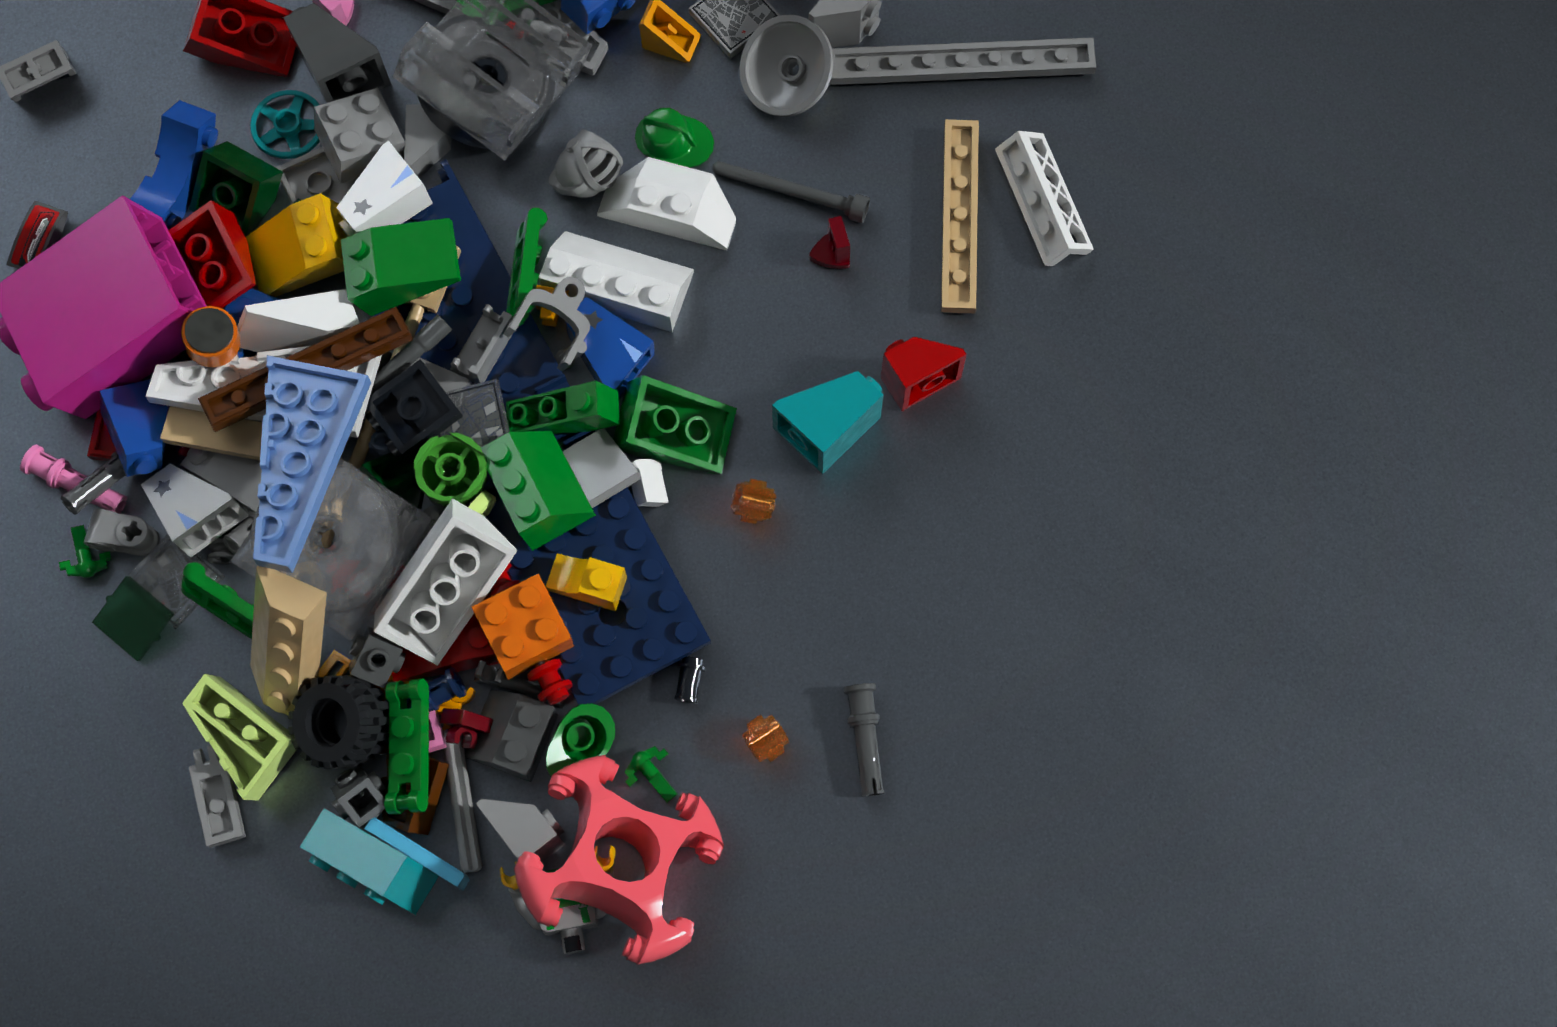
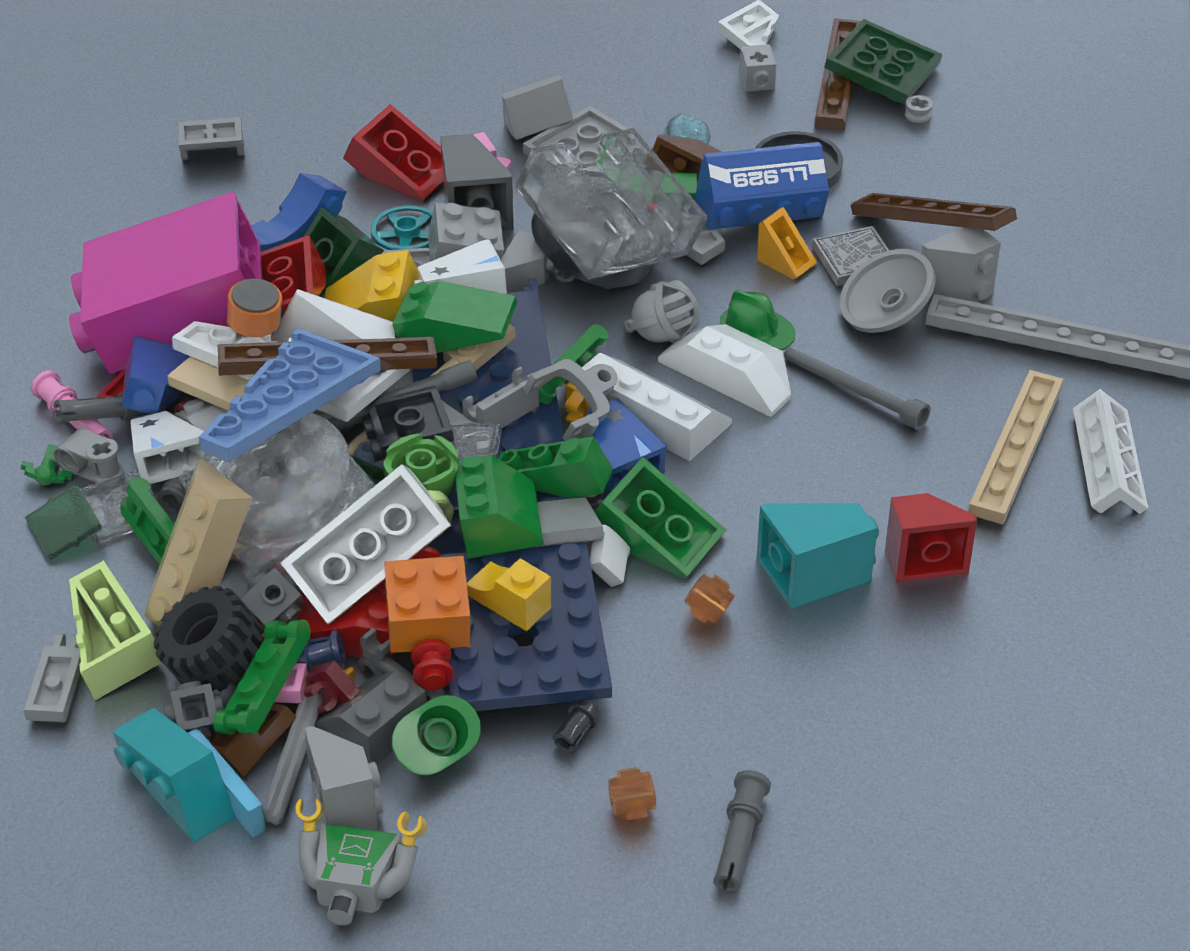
camera: 20 degrees right, 30 degrees down
coral piece [514,755,724,965] -> none
green piece [624,746,678,803] -> none
dark red tile [809,216,850,269] -> none

